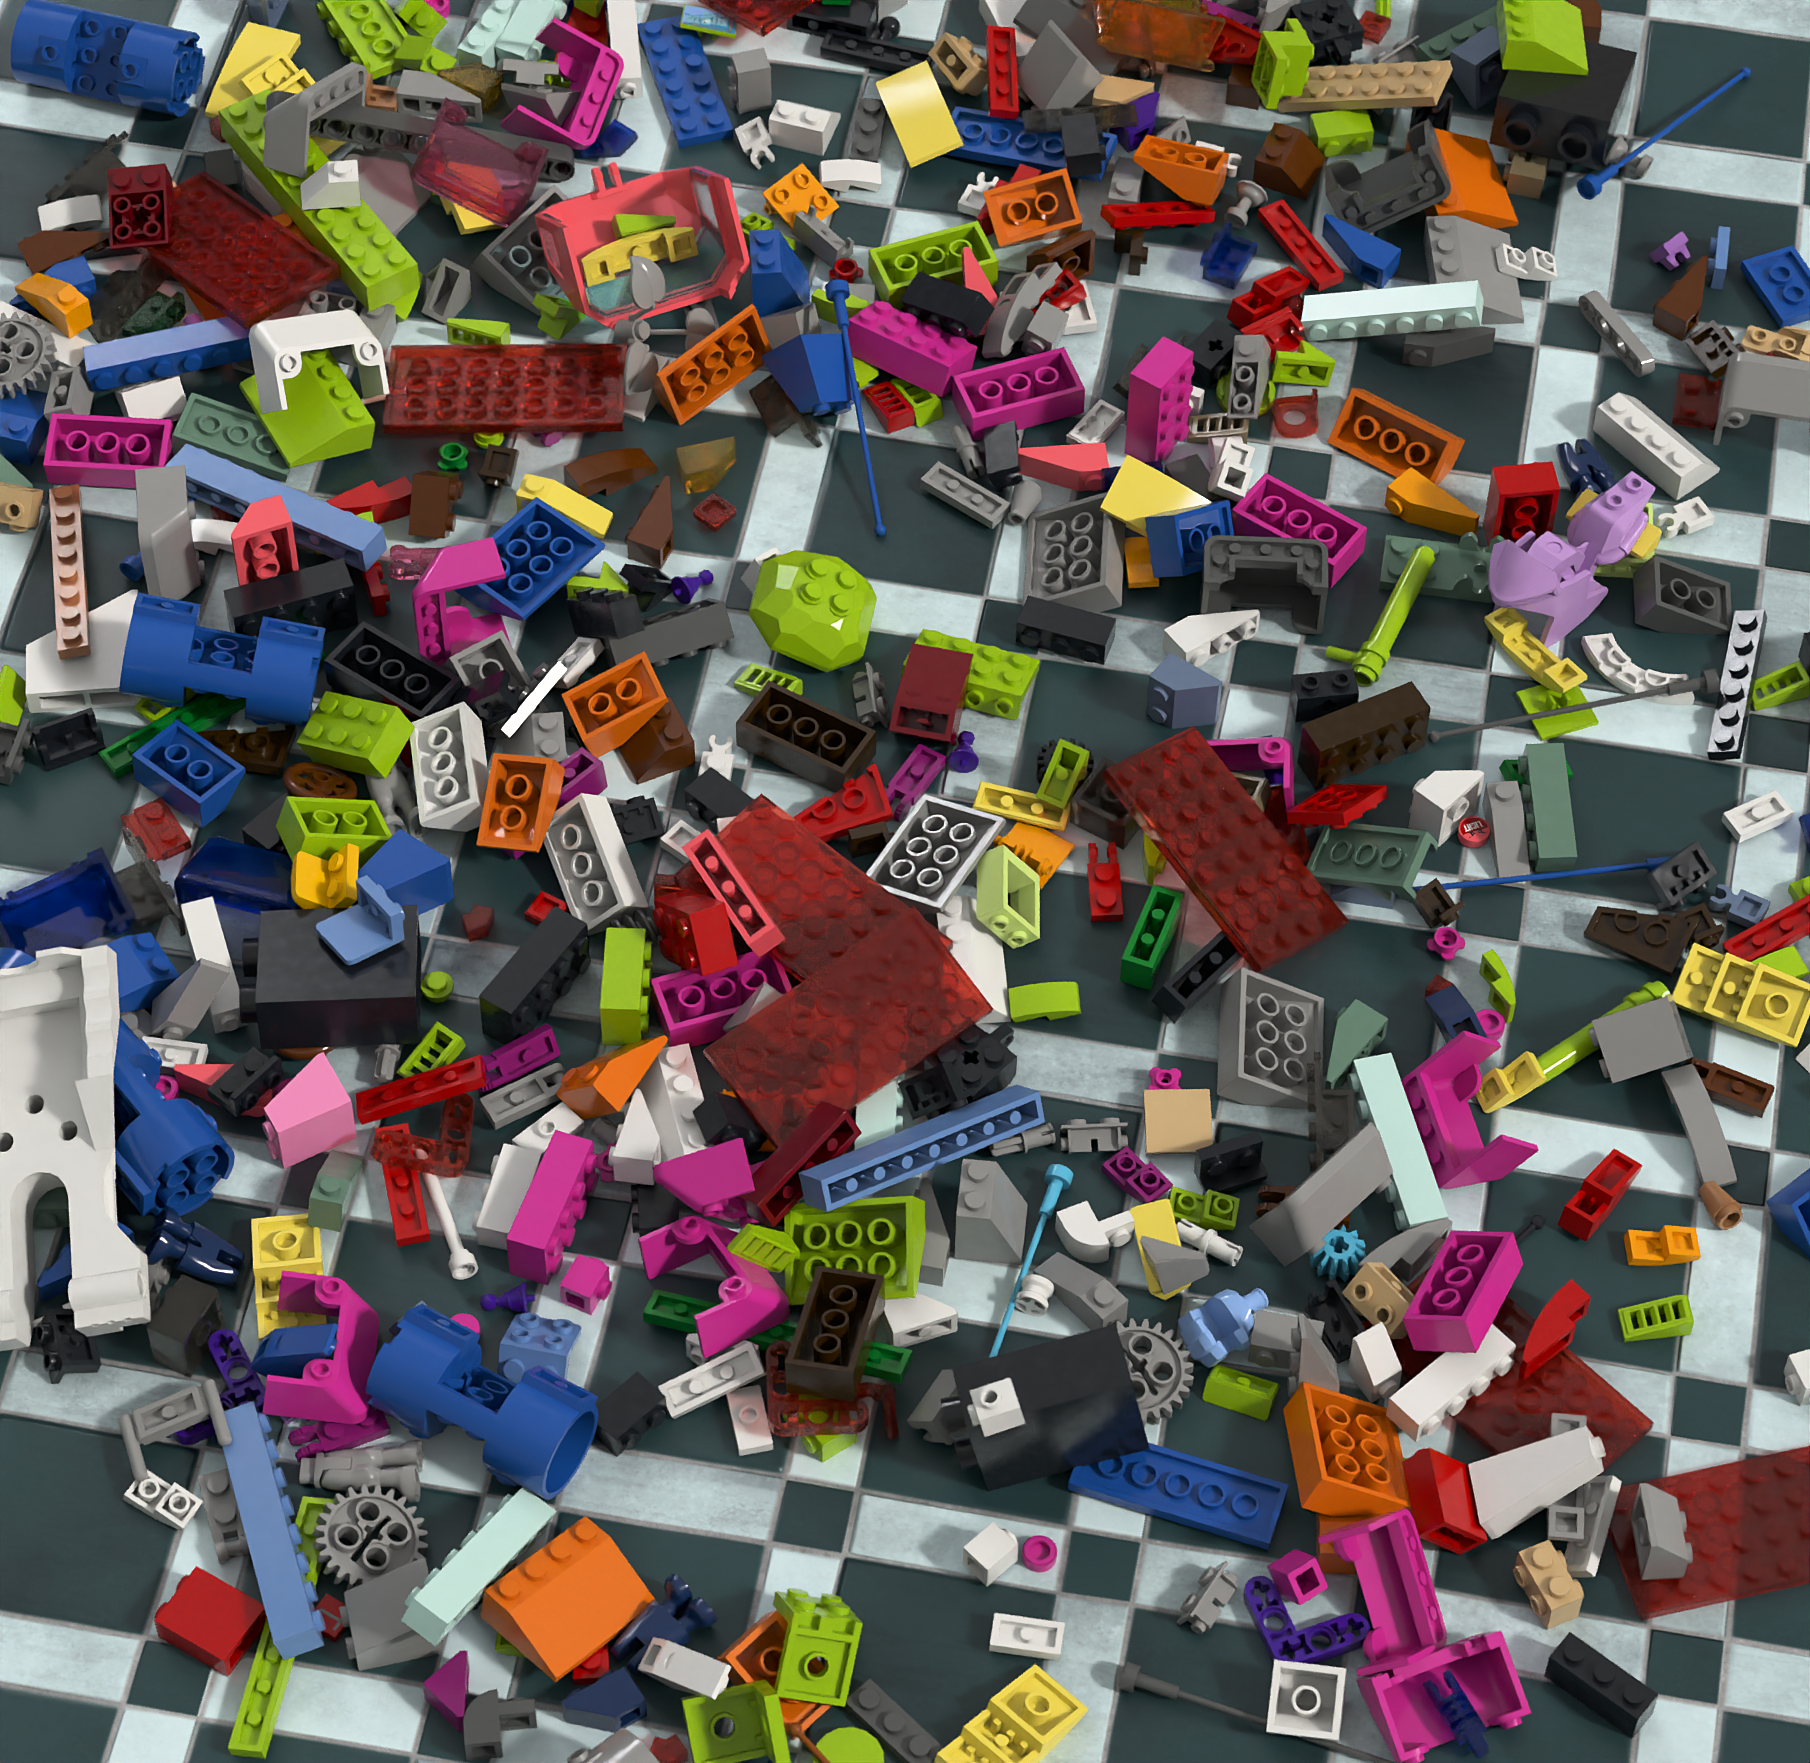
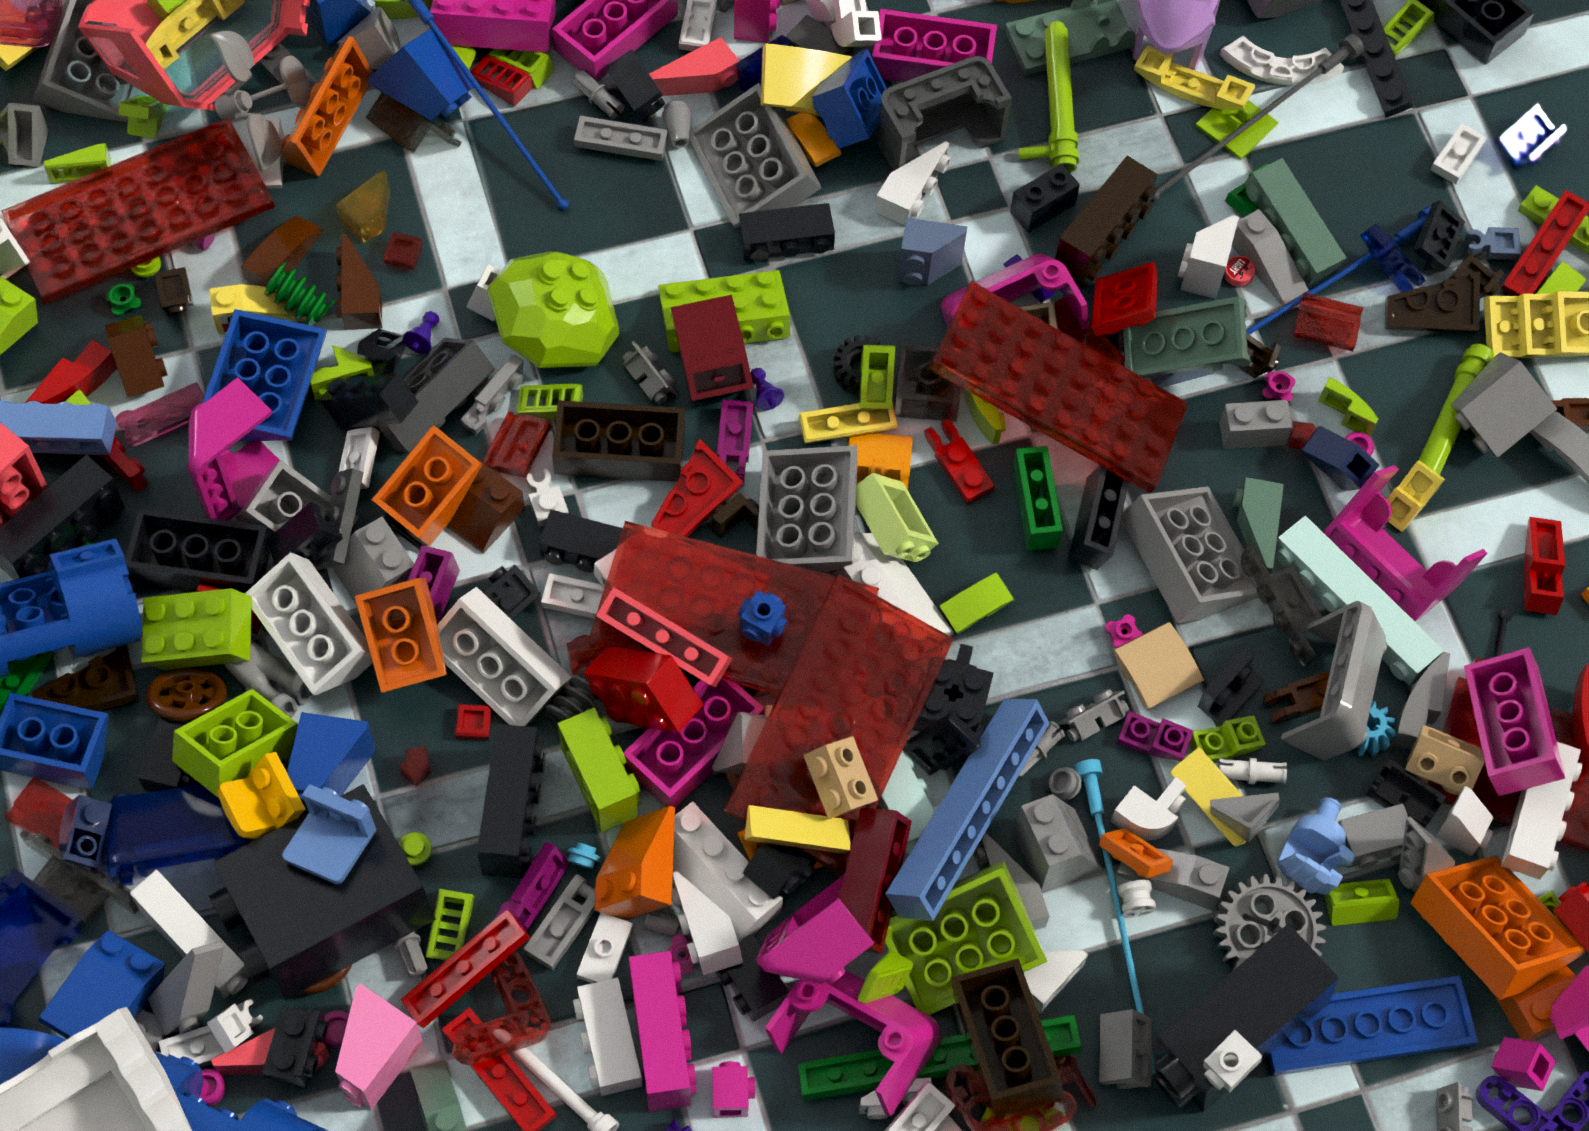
camera: 30 degrees left, 10 degrees up
none -> dark blue slope [58,794,112,870]
none -> white plate [207,999,263,1053]
none -> green piece [264,262,335,326]
none -> light grey hinge [461,355,525,435]
none -> clear red plate [483,411,552,478]
none -> medium azure plate [567,842,601,869]
none -> blue brick [737,590,788,647]
none -> light yellow slope [744,805,850,854]
none -> tan brick [803,736,878,820]
none -> light grey plate [1049,767,1081,801]
none -> orange plate [1099,828,1173,878]
none -> light grey brick [1219,400,1293,449]
none -> clear red plate [1293,292,1363,352]
none -> clear blue hinge [1360,224,1426,292]

